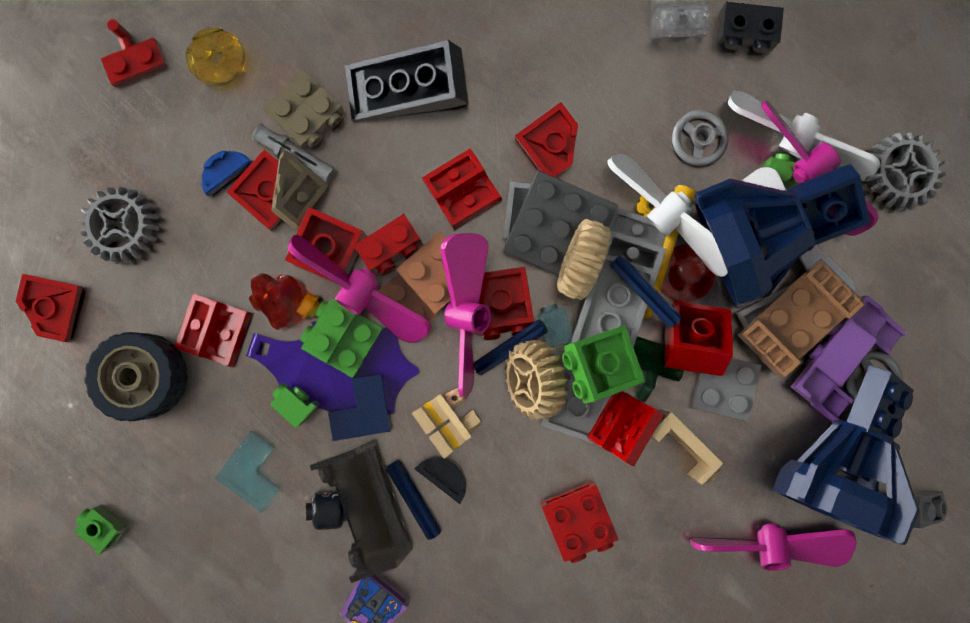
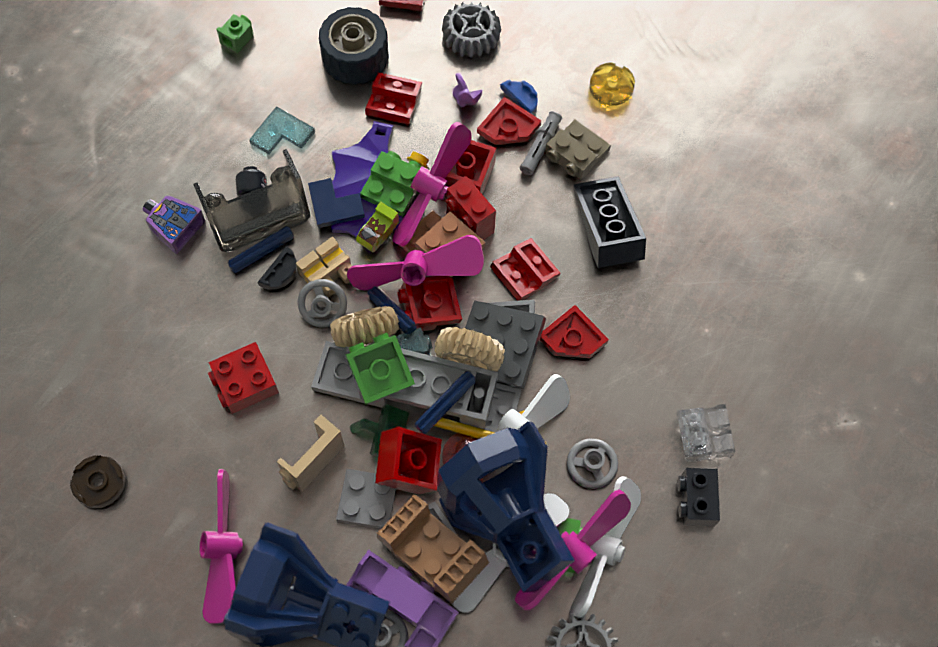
camera: 80 degrees right, 20 degrees down
red plate [100,19,167,87] -> none
clear red plate [249,273,303,330] -> none
bright green brick [270,382,320,428] -> none
dark tan wing [271,149,328,229] -> none
red slope [587,391,664,467] -> none
none -> light grey piece [297,279,347,327]
none -> lime leg [356,201,399,252]
none -> medium lavender piece [452,73,483,107]

